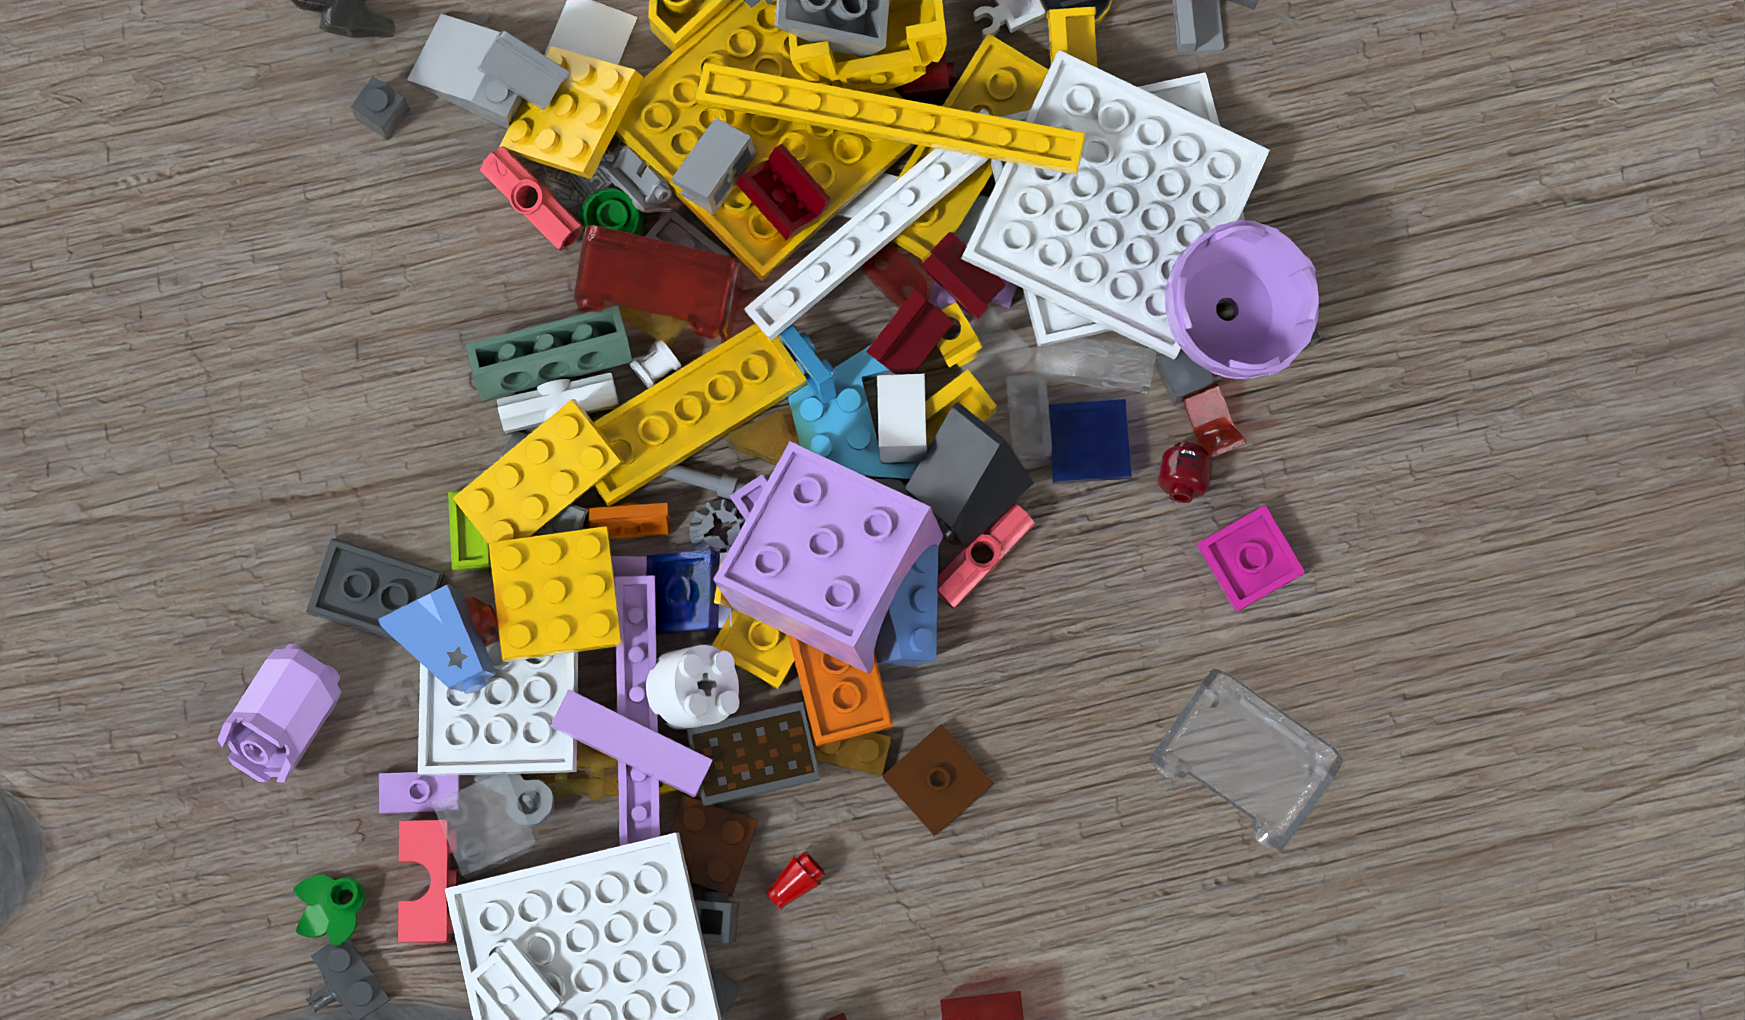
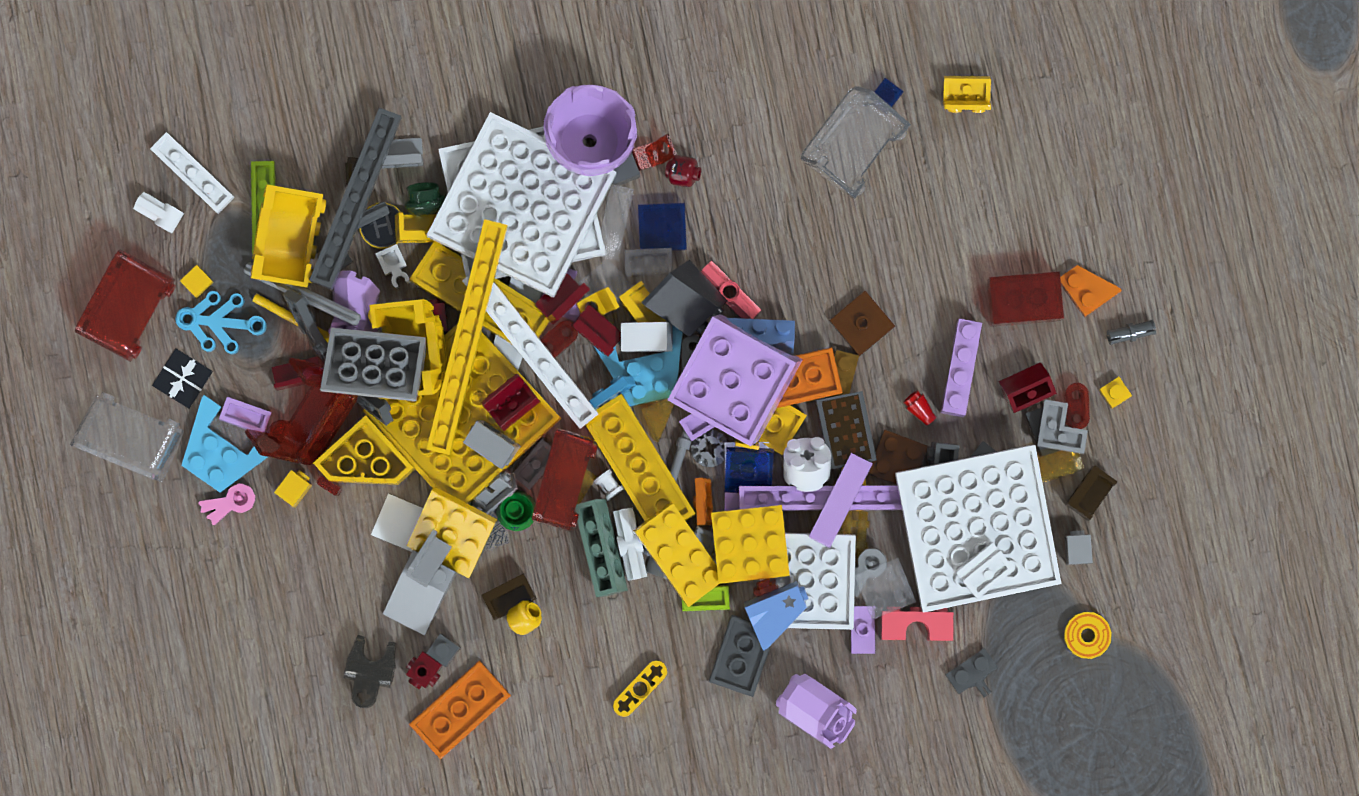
camera: 90 degrees left, 5 degrees up
green plate [293,874,366,947] -> none
coral piece [480,146,585,251] -> none
dark pink plate [1196,505,1305,613] -> none
none -> clear green piece [404,182,446,216]
none -> dark red brick [406,651,443,689]
none -> orange tile [409,661,511,760]
none -> dark brown panel [482,573,537,621]
none -> yellow head [507,600,542,635]
none -> yellow beam [613,661,667,717]
none -> clear blue plate [871,78,904,111]
none -> lavender arch [940,319,982,417]
none -> yellow bracket [943,76,991,113]

